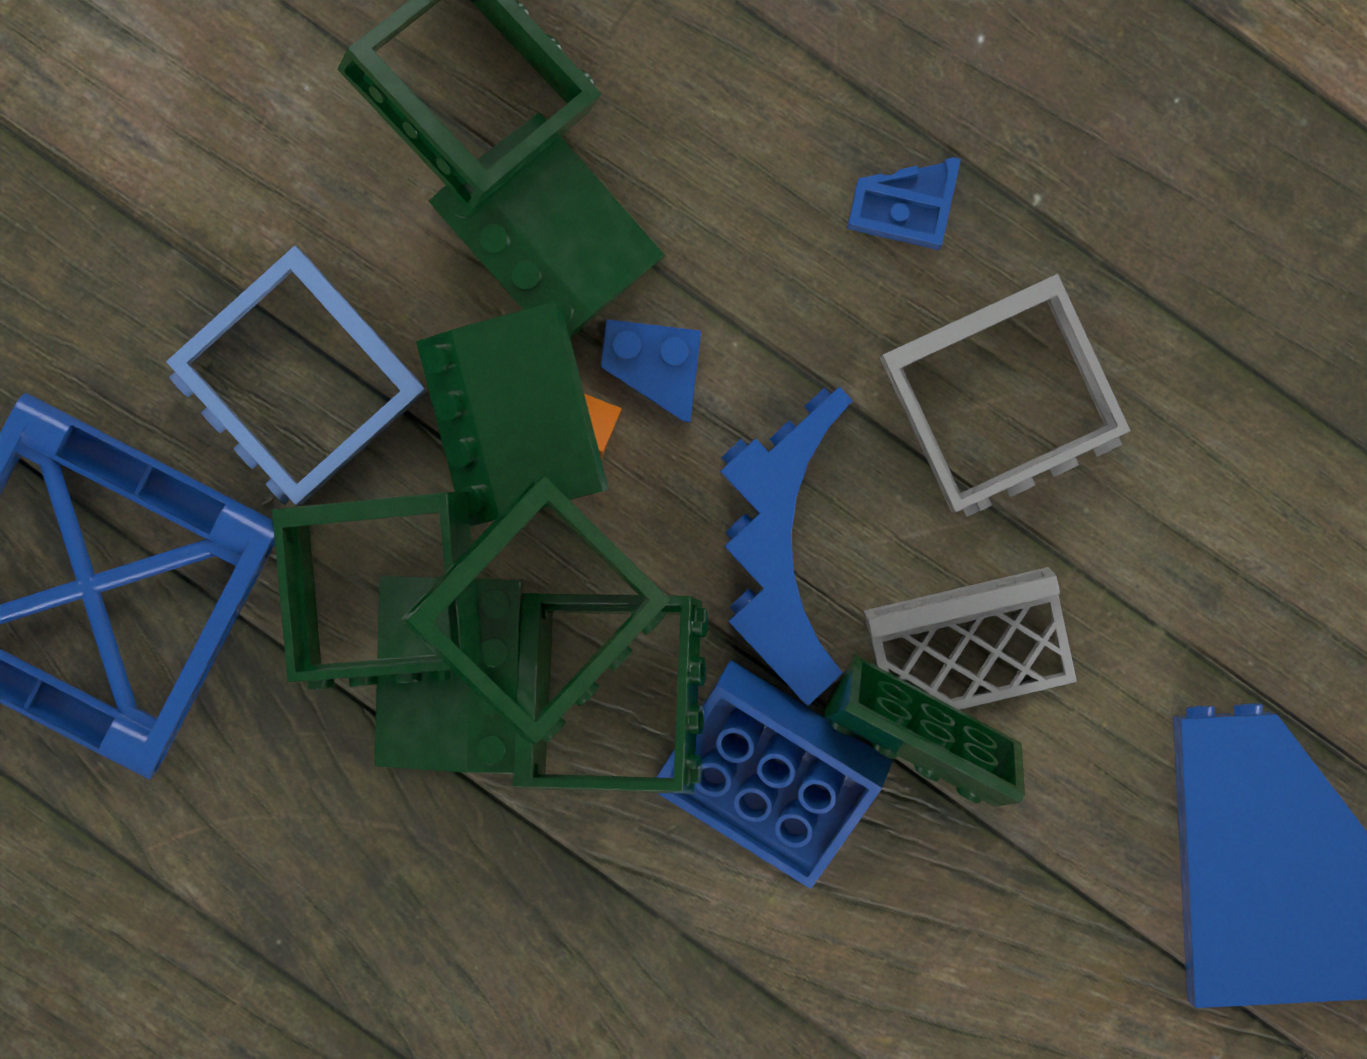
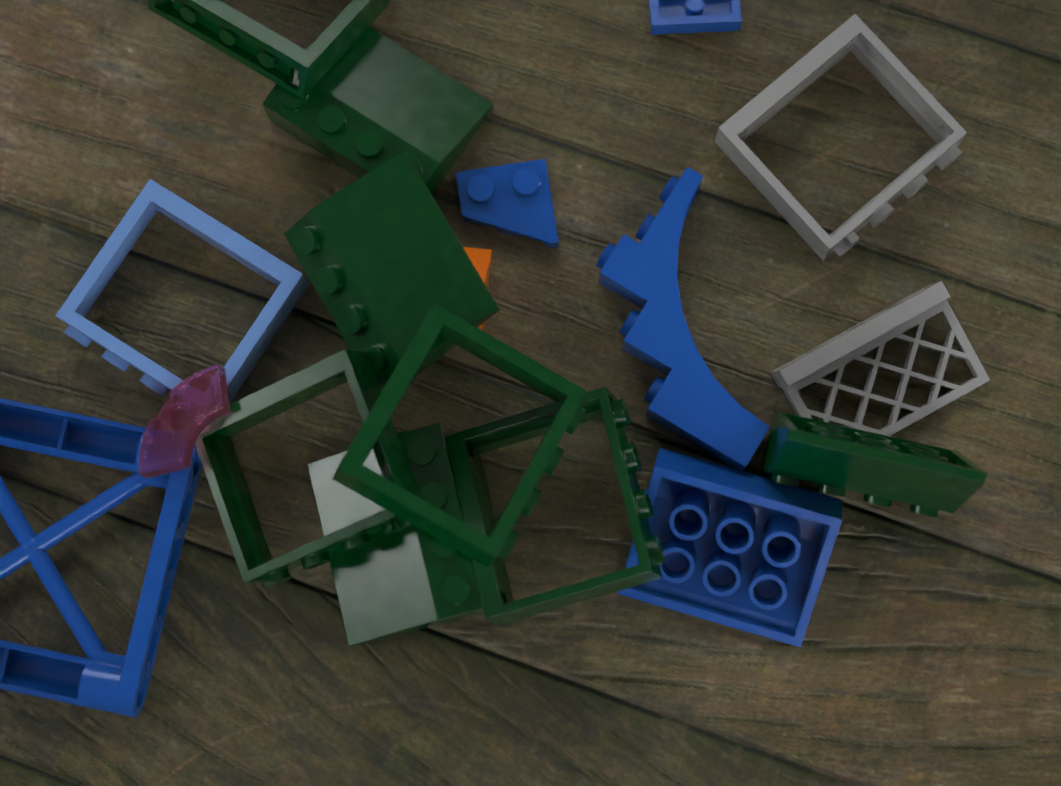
camera: 10 degrees left, 10 degrees down
none -> clear pink tile [139,364,230,479]

